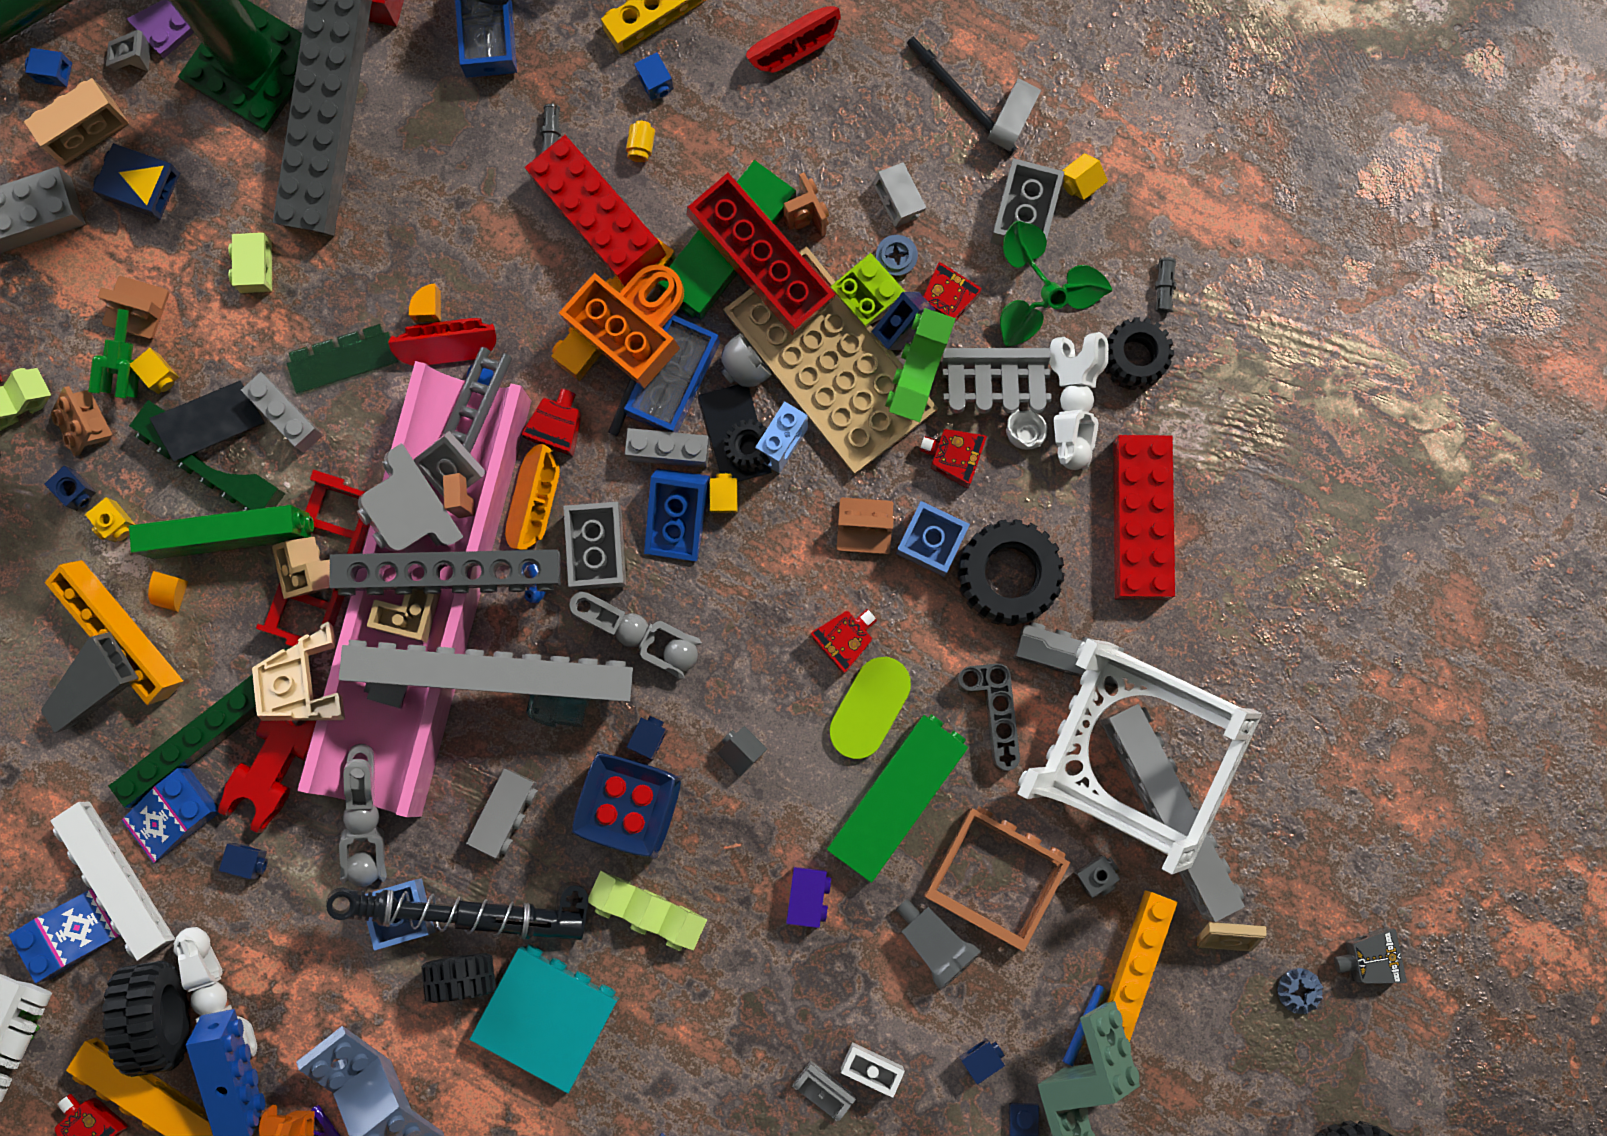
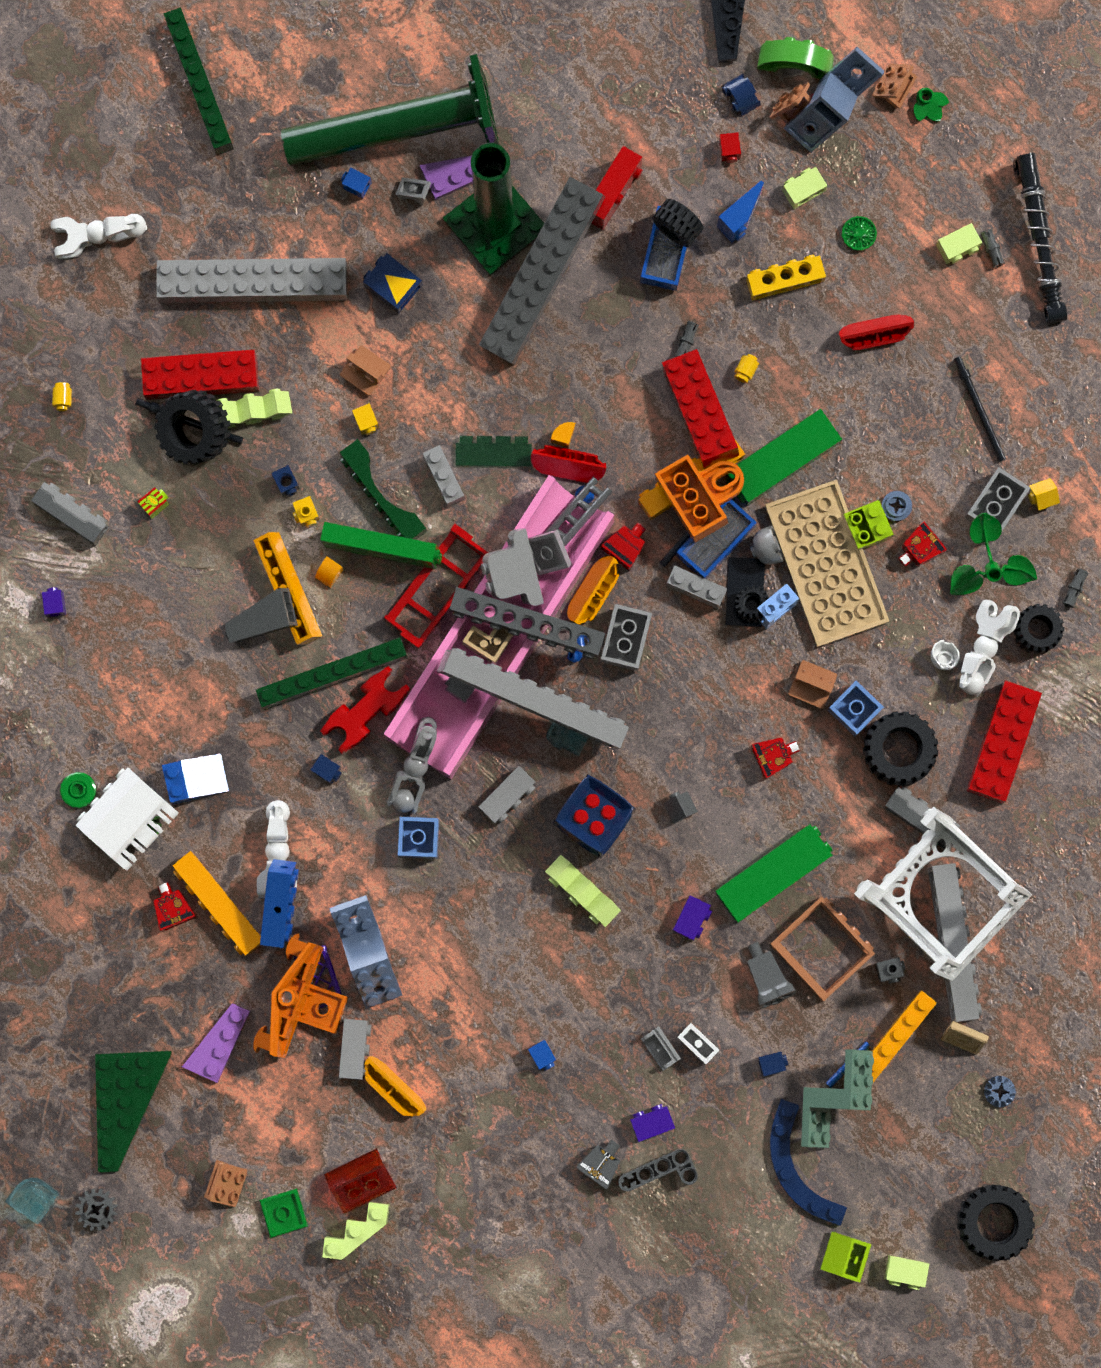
camera: 20 degrees right, 0 degrees up
light nougat brick [24,78,129,166] -> none
white brick [50,802,175,961] -> none
nougat bracket [51,386,112,456] -> none
green plant [88,309,140,398] -> none
black tyre [102,961,190,1077] -> none
blue slope [122,768,219,863] -> none
black window [149,380,264,462] -> none
yellowish green brick [228,233,272,293] -> none
tan wing [252,622,345,721] -> none
tan brick [272,537,330,599] -> none
black piece [326,882,588,940] -> none
black tyre [421,953,496,1003] -> none
nougat piece [443,473,475,518] -> none
teal panel [469,944,620,1093] -> none
light grey piece [570,592,702,679] -> none
dark blue brick [627,715,668,760] -> none
blue brick [634,52,674,100] -> none
blue slope [644,468,710,561] -> none
red brick [686,172,836,335] -> none
yellow brick [710,474,738,513] -> none
nougat bracket [784,172,829,237] -> none
lime tile [830,657,911,759] -> none
dark blue brick [871,292,936,350] -> none
light grey hinge [873,162,926,228] -> none
bright green brick [885,308,956,423] -> none
red torso [919,429,987,489] -> none
light grey fence [941,348,1051,413] -> none
dark grey beam [956,664,1020,771] -> none
light grey beam [987,78,1041,151] -> none
dark grey torso [1334,927,1407,983] -> none

